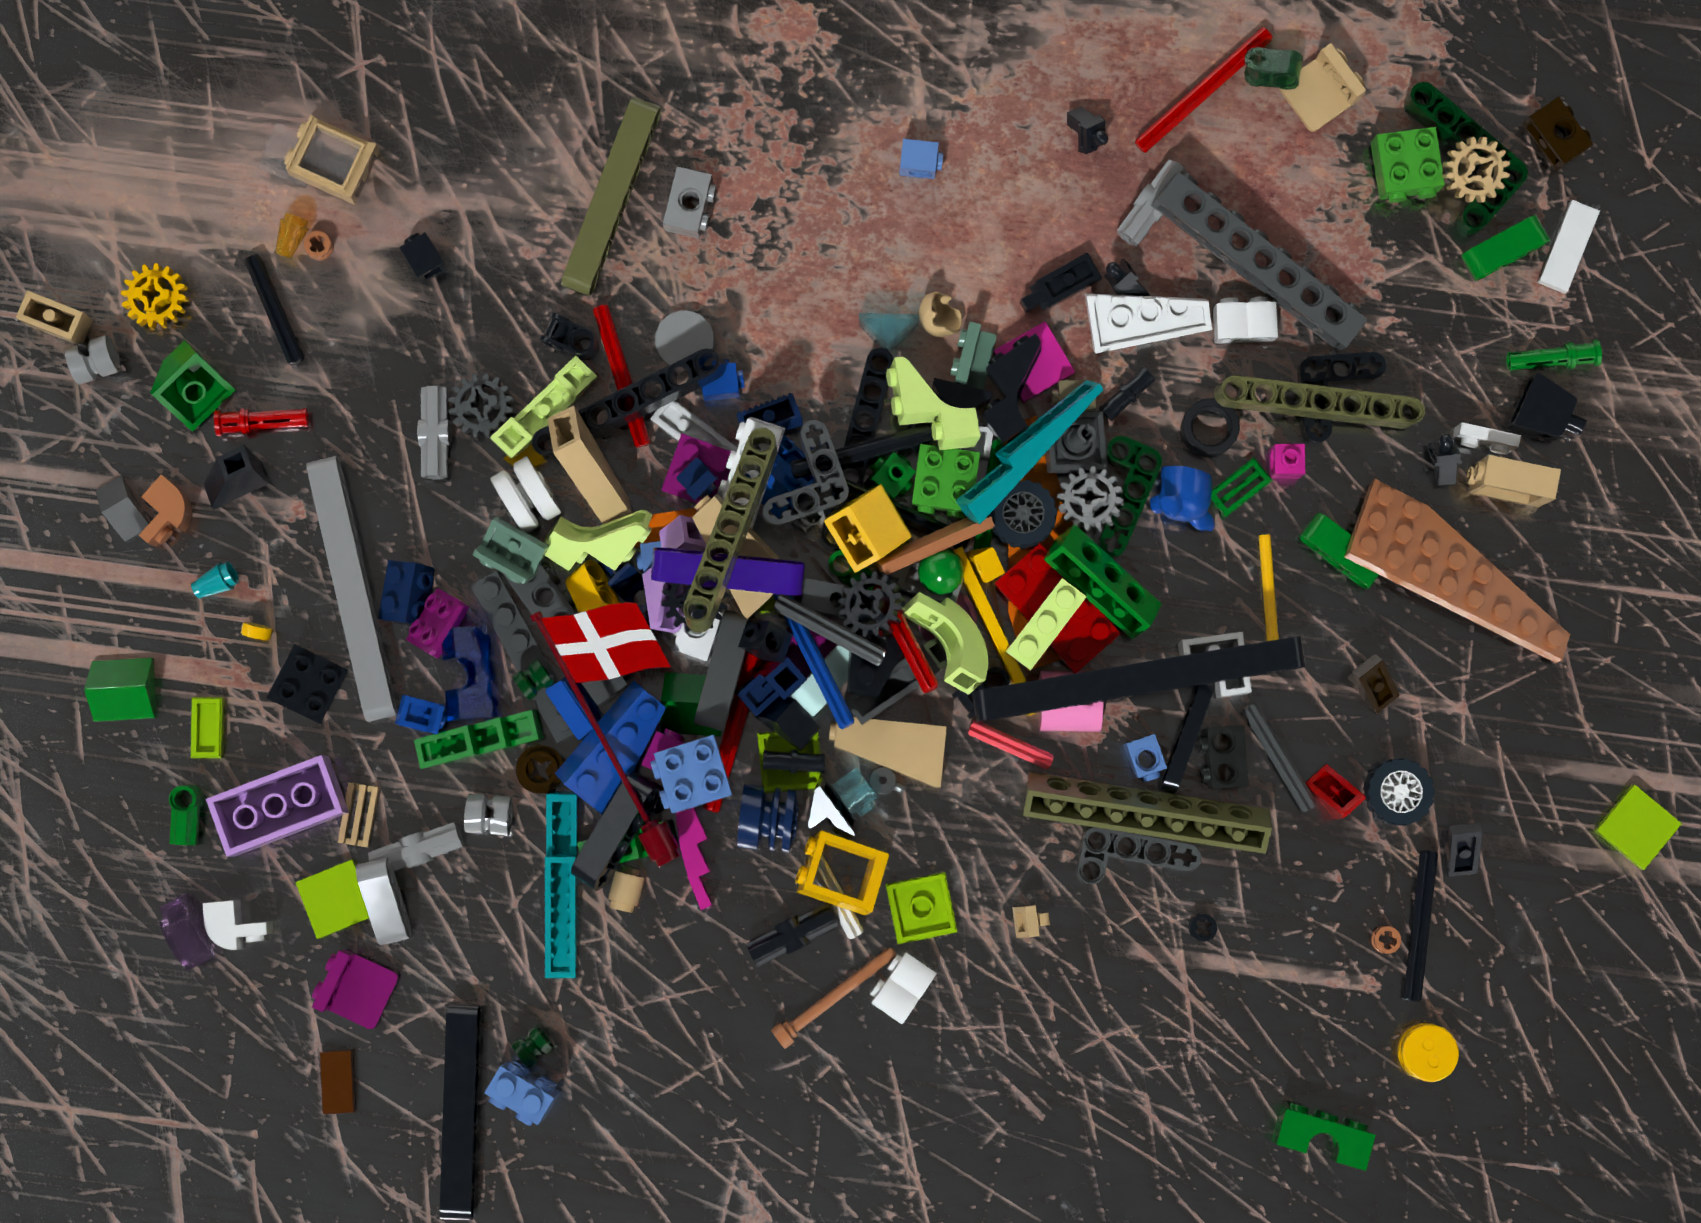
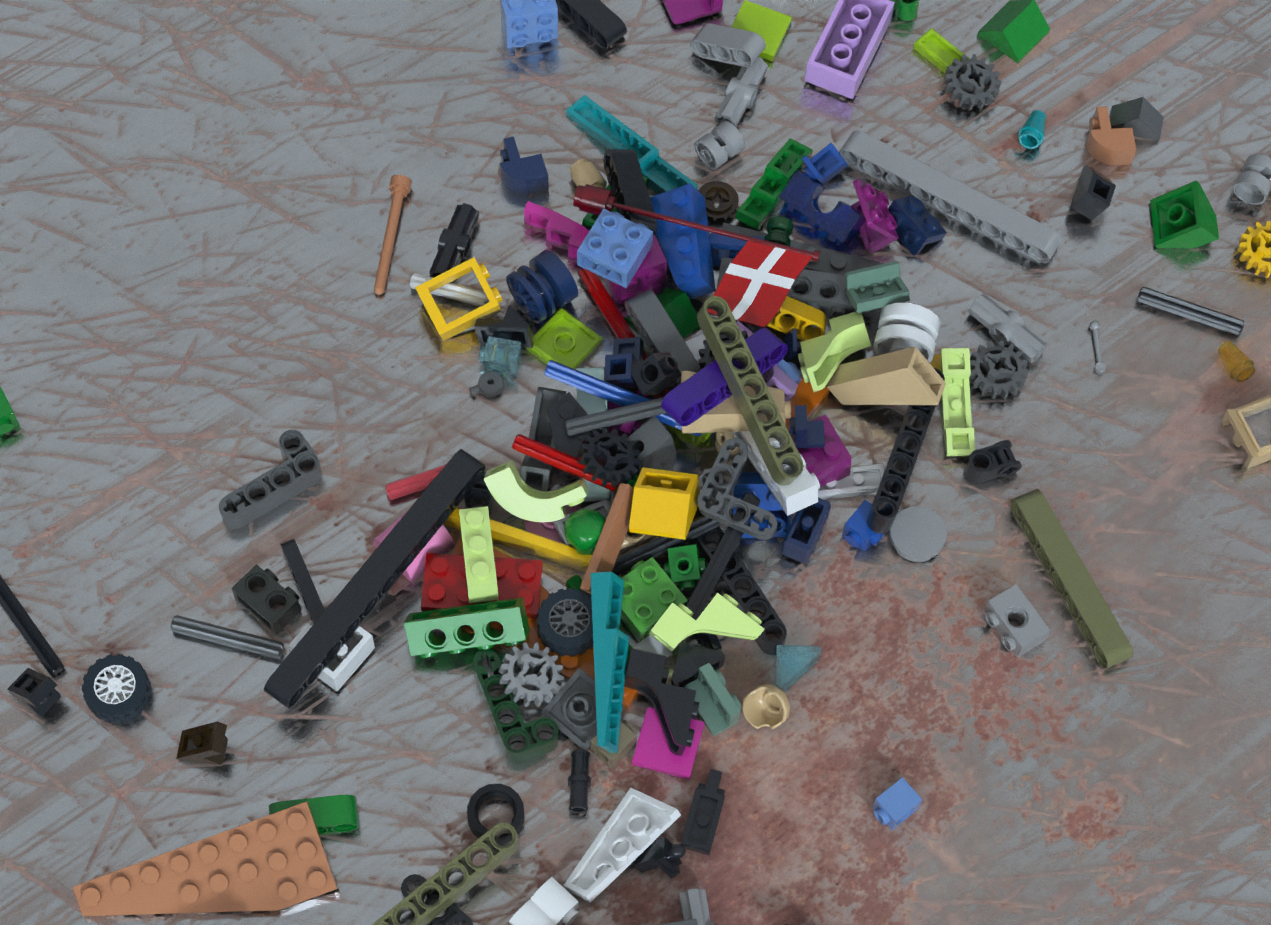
camera: 135 degrees right, 20 degrees down
red pin [214,408,309,437] -> none
yellow tile [240,622,273,641] -> none
black hinge [266,644,348,724] -> none
nougat bush [304,231,333,261] -> none
tan tile [338,782,380,847] -> none
black brick [399,232,448,284] -> none
dark green wheel [511,1025,555,1068] -> none
red axle [593,304,650,448] -> none
black slope [754,697,820,752] -> none
black pin [763,750,825,774] -> none
tan slope [829,717,947,788] -> none
white brick [870,952,937,1024] -> none
lime tile [885,872,957,944] -> none
yellow slope [965,547,1005,583] -> none
tan tile [1012,905,1050,938] -> none
olive brick [1023,772,1272,854] -> none
medium blue brick [1123,734,1167,782] -> none
blue piece [1150,466,1215,531] -> none
black bush [1188,914,1217,942] -> none
green tile [1211,457,1273,518] -> none
yellow bar [1258,534,1279,641] -> none
dark pink brick [1268,444,1305,479] -> none
red slope [1305,764,1366,819] -> none
nougat bush [1371,926,1401,954] -> none
none -> dark blue brick [500,136,549,194]
none -> dark grey gear [943,54,1002,110]
none -> light grey hinge [1089,320,1106,374]

